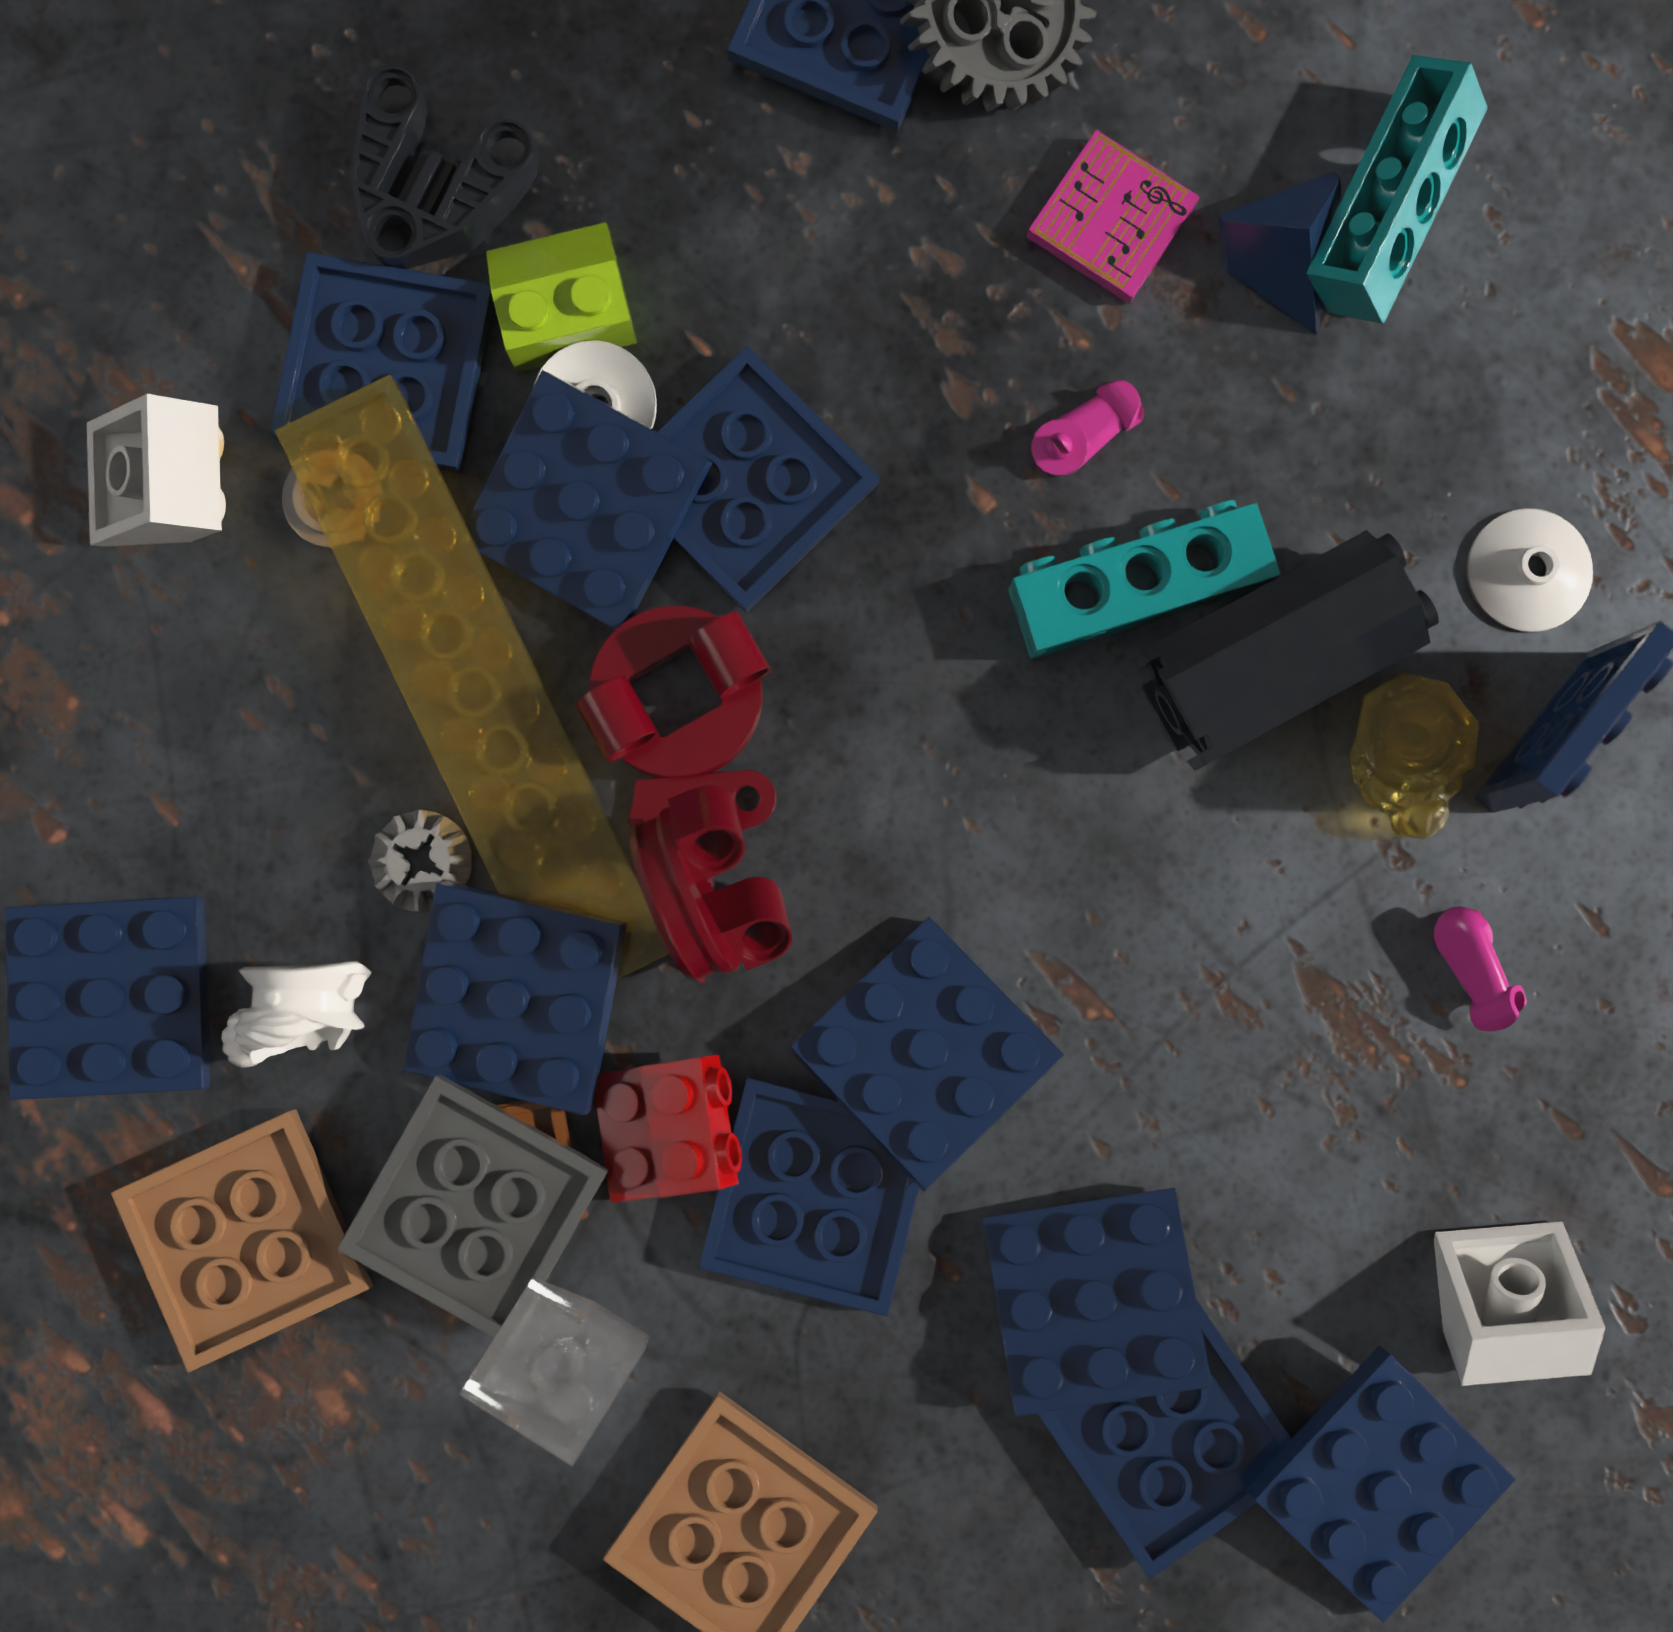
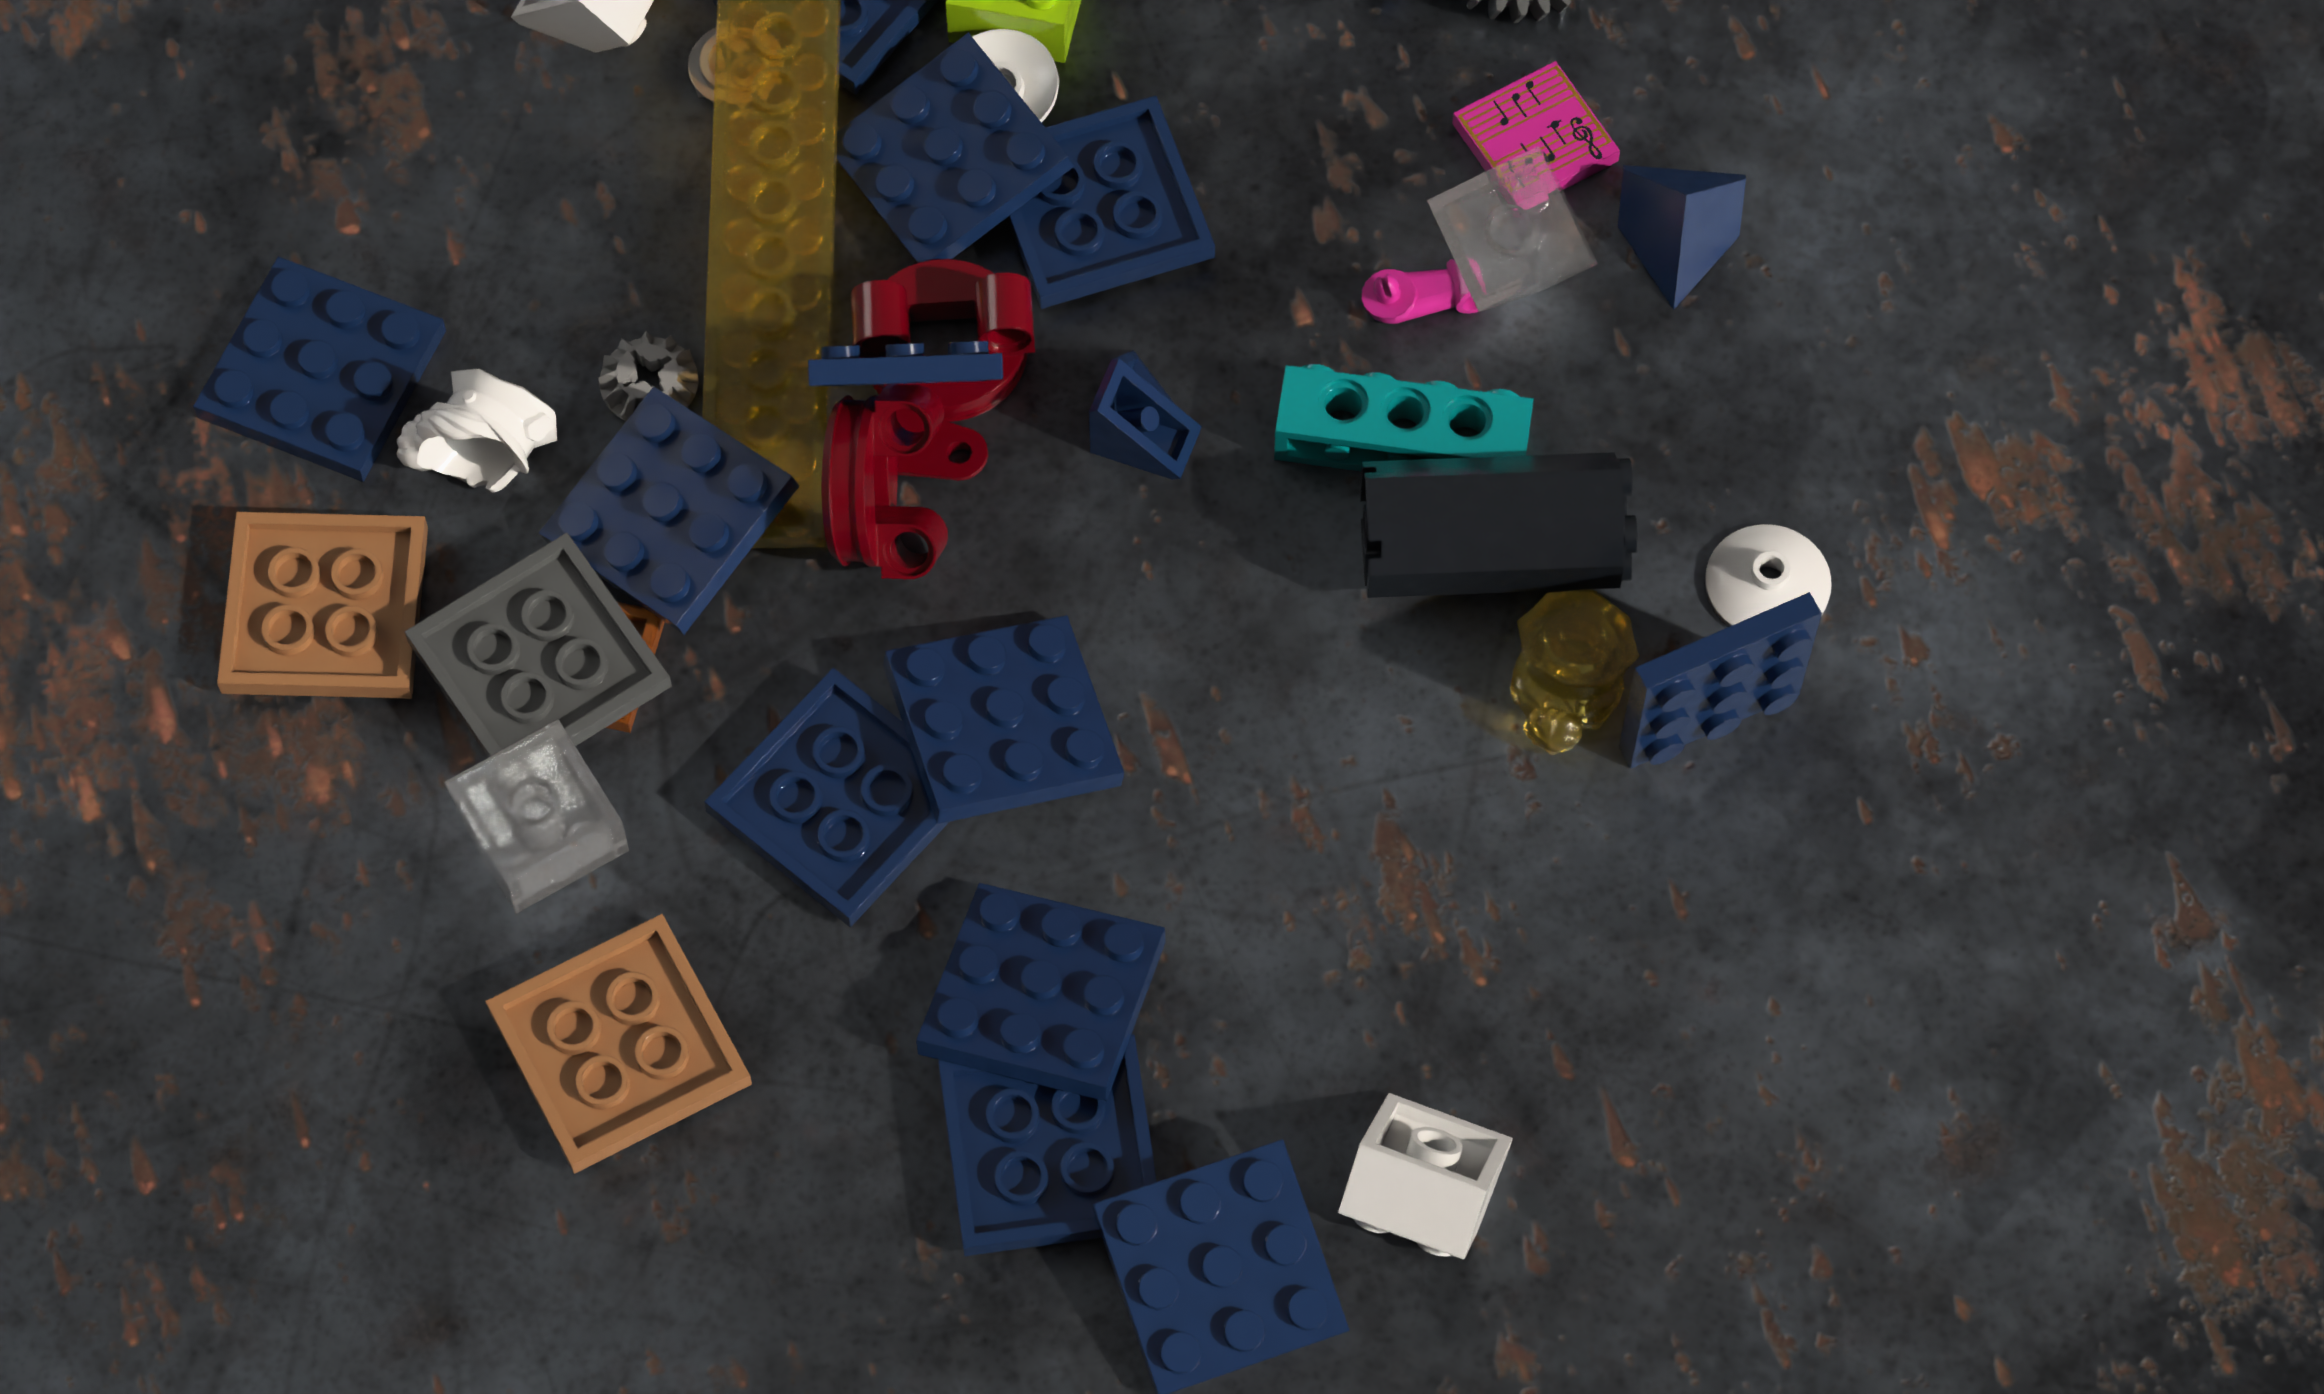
camera: 30 degrees right, 20 degrees down
red plate [595,1055,742,1203] -> none
teal brick [1306,55,1488,324] -> none
dark pink piece [1434,906,1527,1031] -> none
none -> dark blue plate [808,341,1003,387]
none -> dark blue slope [1089,350,1202,480]
none -> clear slope [1427,146,1598,312]

